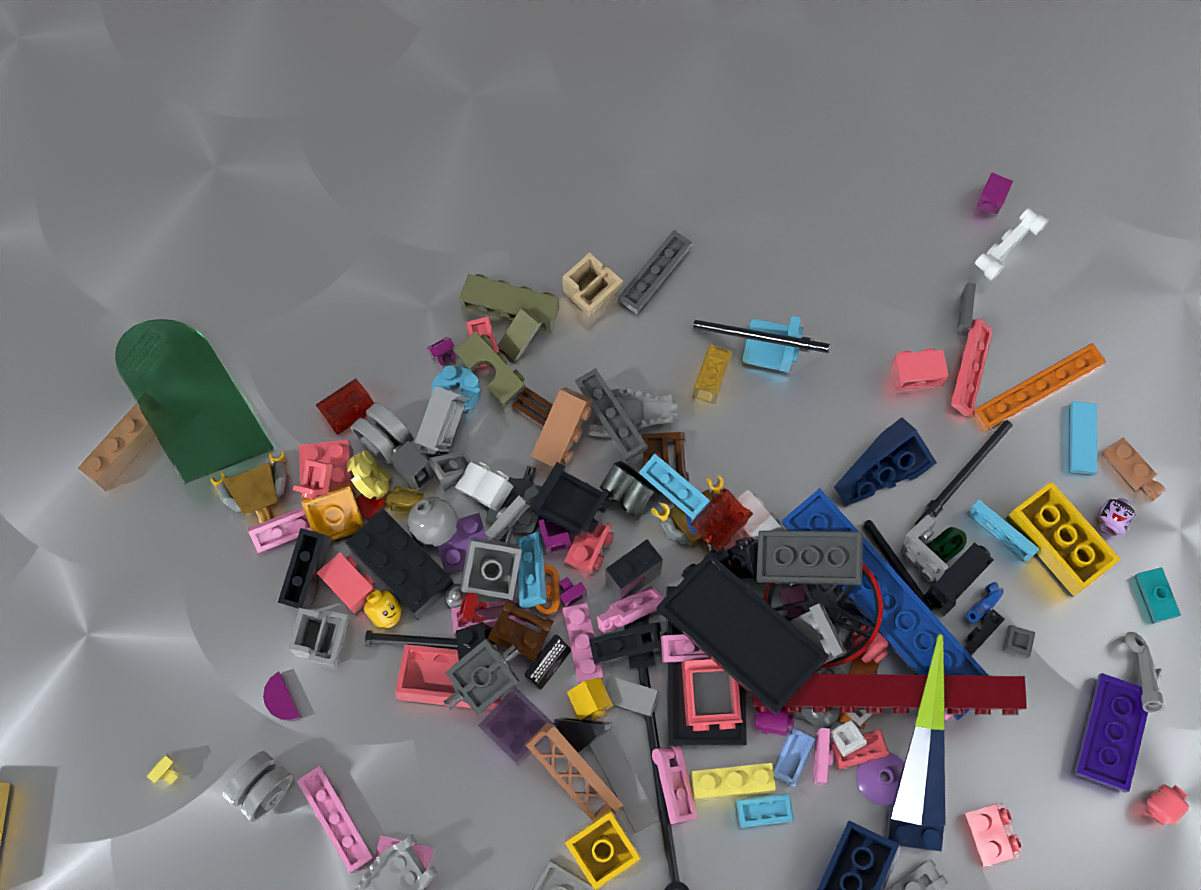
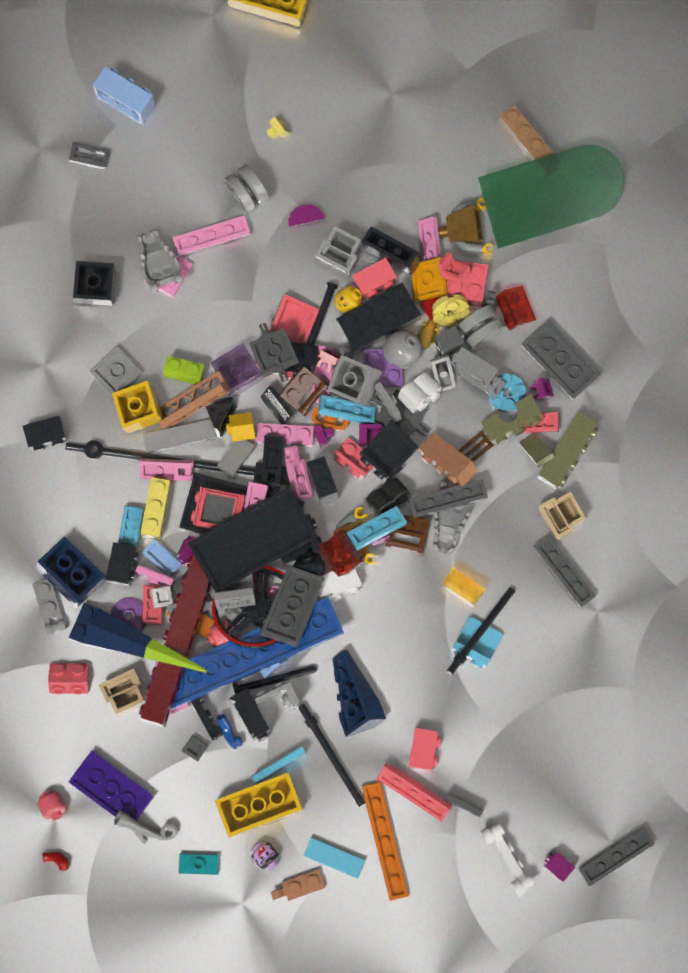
camera: 105 degrees right, 10 degrees up
dark green plate [926,527,967,563] -> none
none -> tan plate [99,669,146,717]
none -> black brick [105,542,140,587]
none -> lime brick [163,355,205,385]
none -> dark grey piece [482,291,497,311]
none -> dark grey plate [521,319,601,401]
none -> dark grey plate [578,827,655,887]

